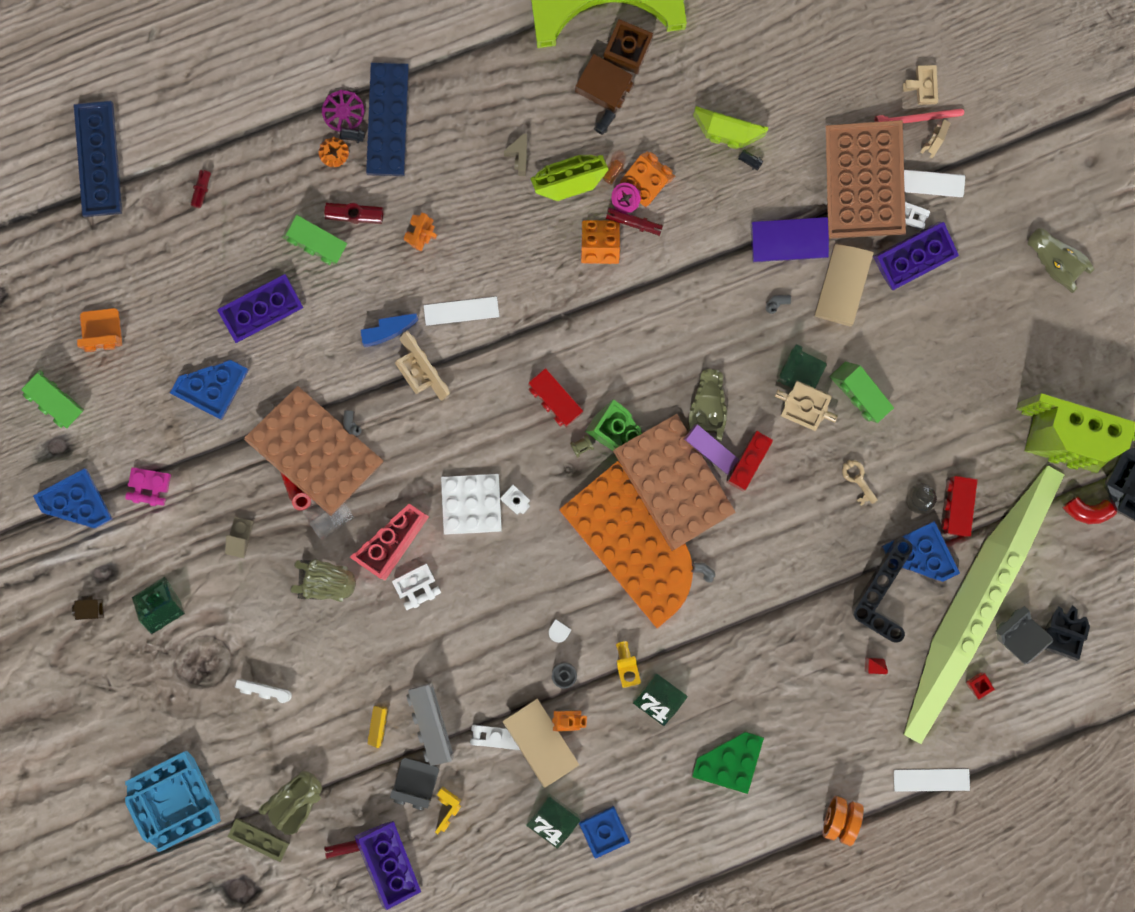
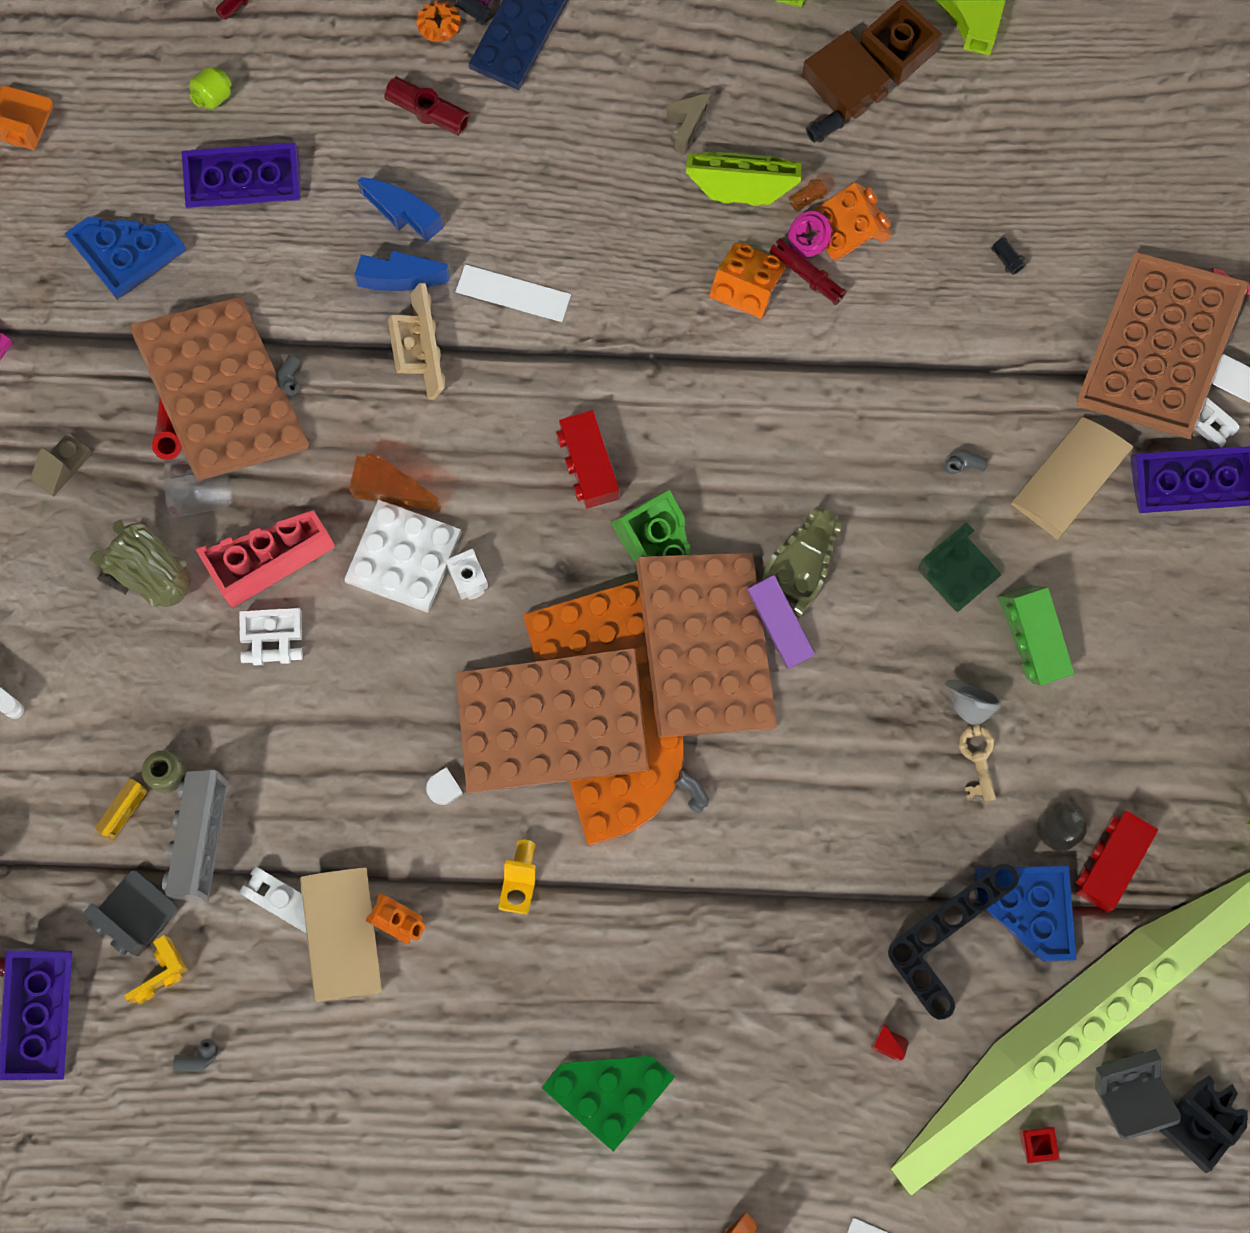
camera: 30 degrees right, 10 degrees down
bright green wedge [282,215,347,265] -> none
orange hips [404,212,437,251] -> none
clear green slope [526,793,581,849] -> none
dark grey wheel [552,662,577,689] -> none
olive bush [570,434,594,458] -> none
blue tile [579,806,630,859] -> none
clear green slope [633,672,688,726] -> none
lime wedge [693,106,769,149] -> none
red brick [727,431,773,491] -> none
dark purple slope [750,217,829,262] -> none
tan plate [775,380,838,431] -> none
none -> olive head [142,750,186,793]
none -> dark grey arm [173,1039,218,1072]
none -> lime head [189,67,232,110]
none -> clear orange slope [349,454,441,513]
none -> blue slope [357,177,443,242]
none -> nougat plate [456,648,649,794]
none -> light grey hat [945,680,1001,725]

